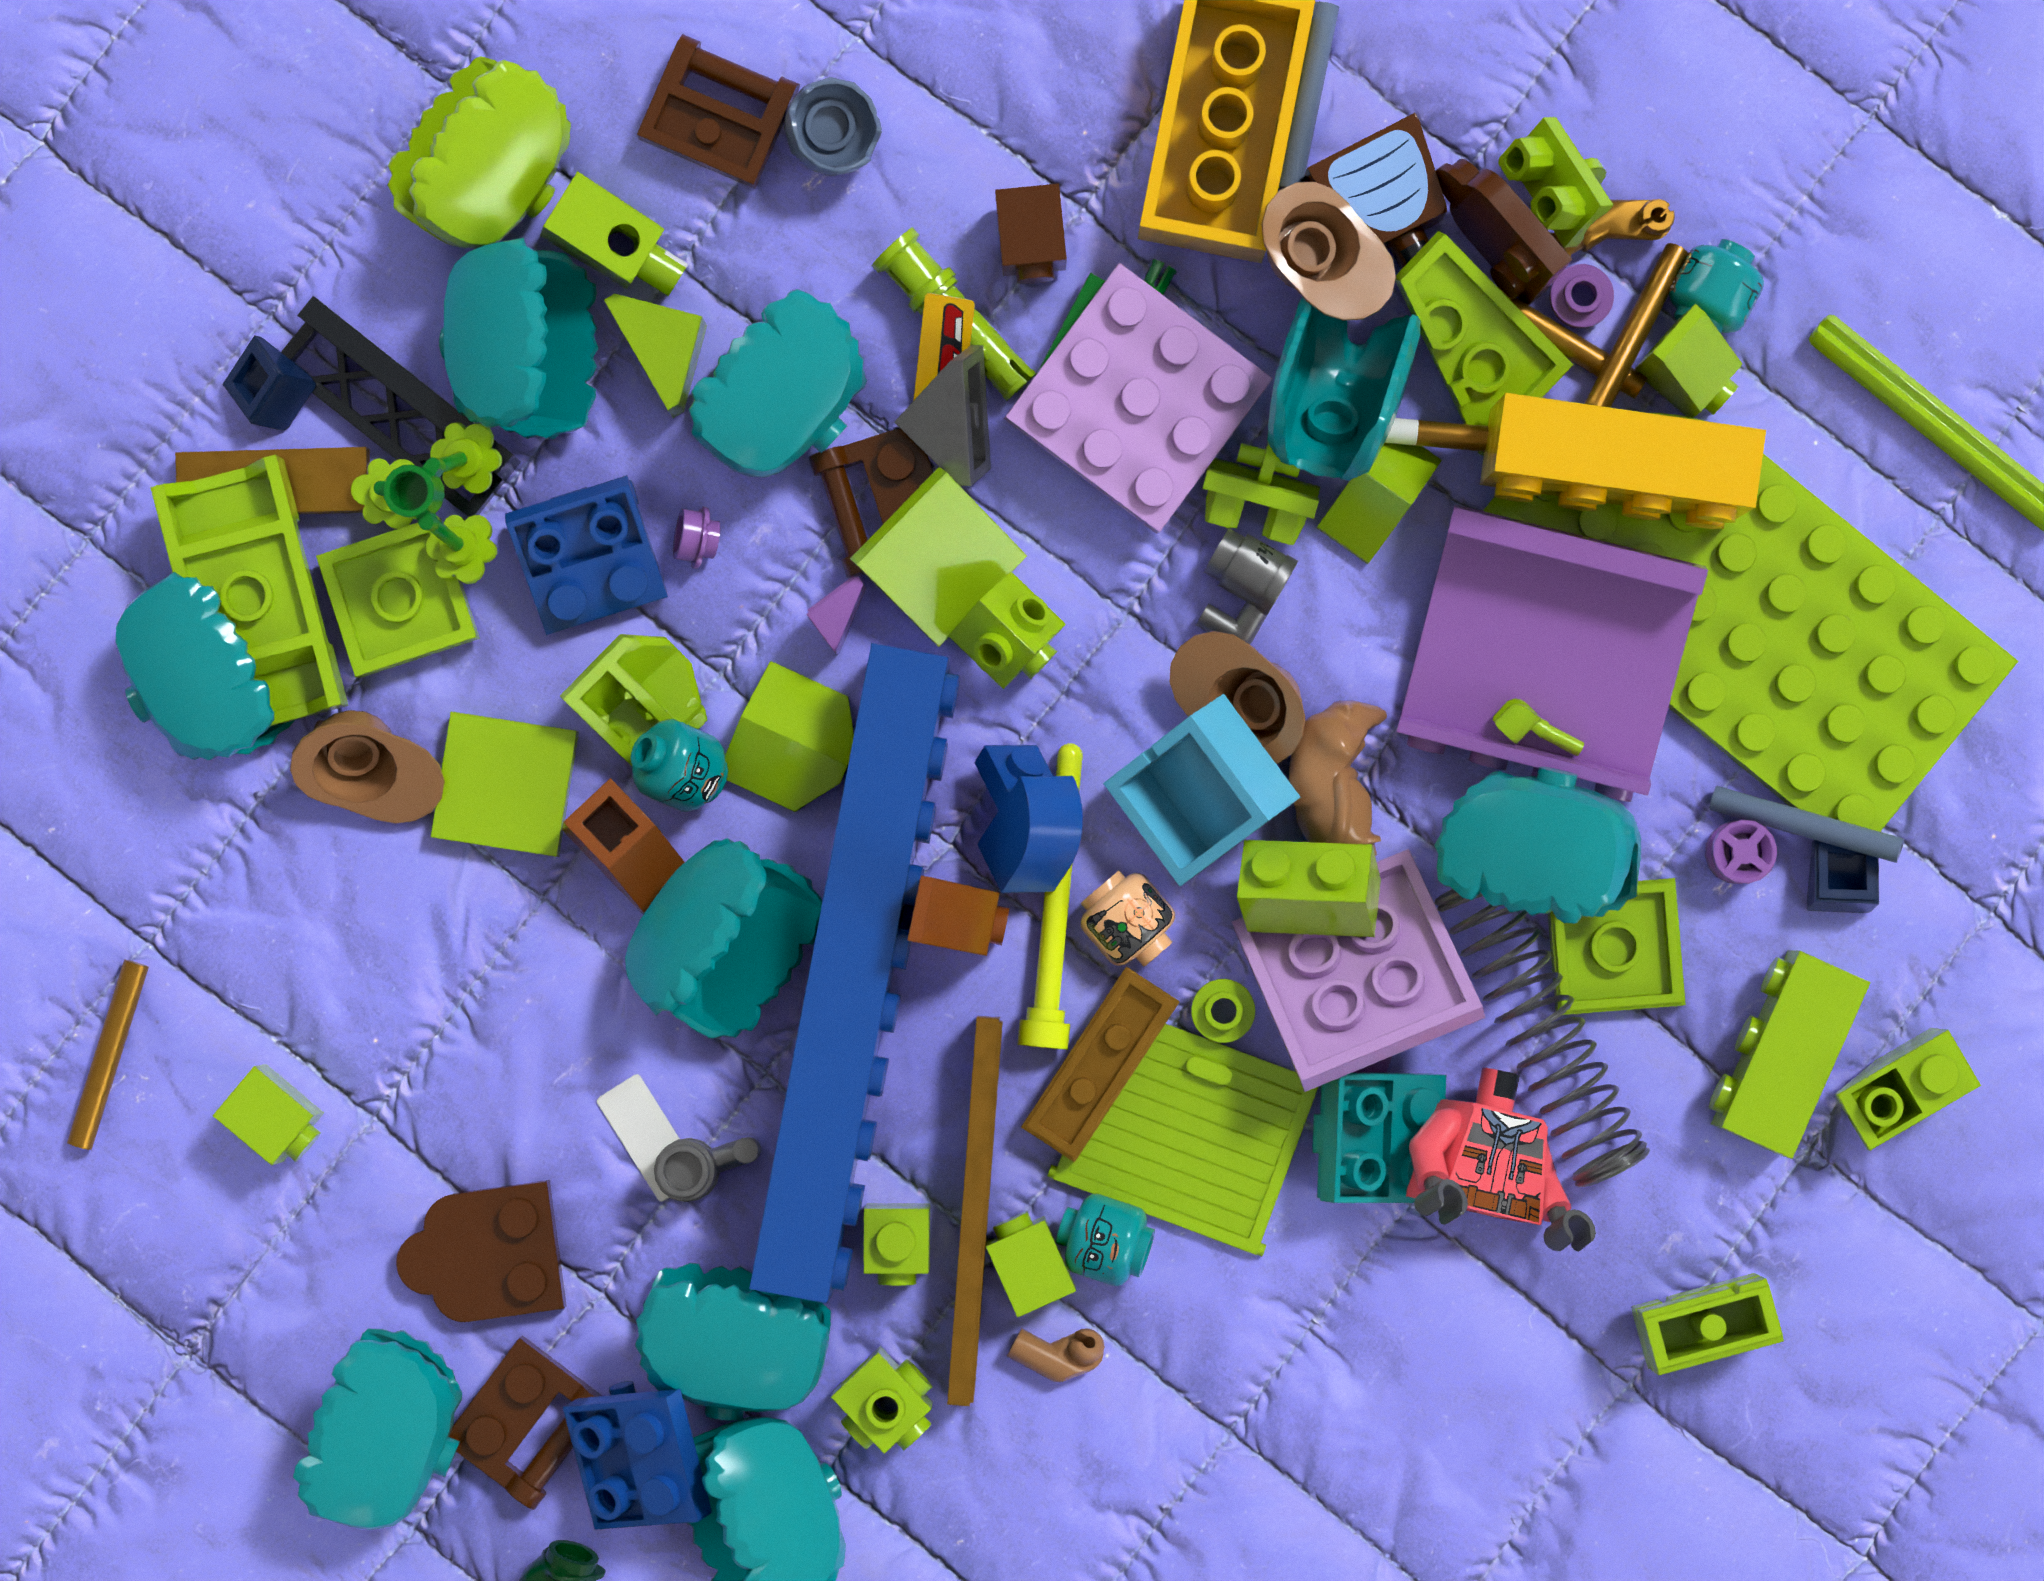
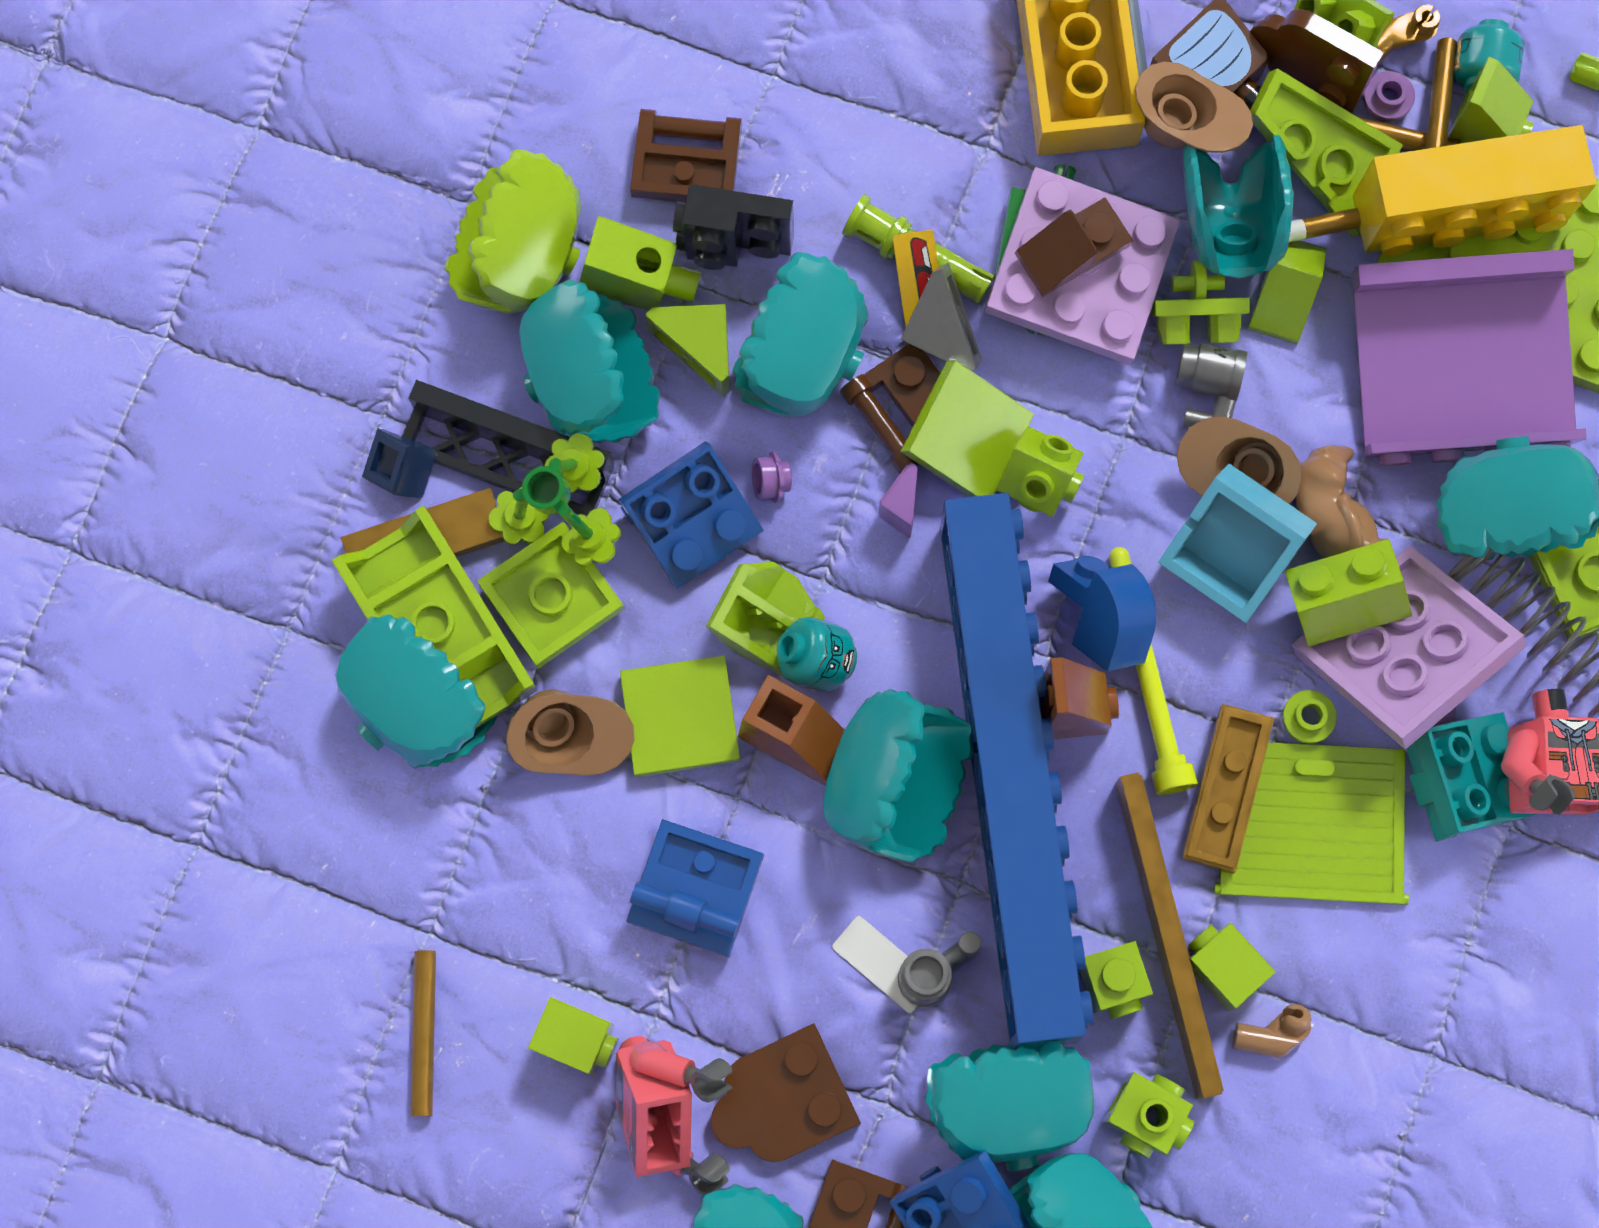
camera: 15 degrees left, 10 degrees down
lime slope [725,661,854,812] -> none
sand blue hair [784,77,882,176] -> none
reddish brown brick [995,183,1067,284] -> none
teal head [1056,1194,1155,1286] -> none
light nougat head [1081,870,1175,967] -> none
lime hand [1493,698,1584,756] -> none
none -> coral torso [616,1036,733,1196]
none -> blue plate [626,819,764,958]
none -> black plate [673,184,794,270]
none -> reddish brown slope [1014,197,1133,297]

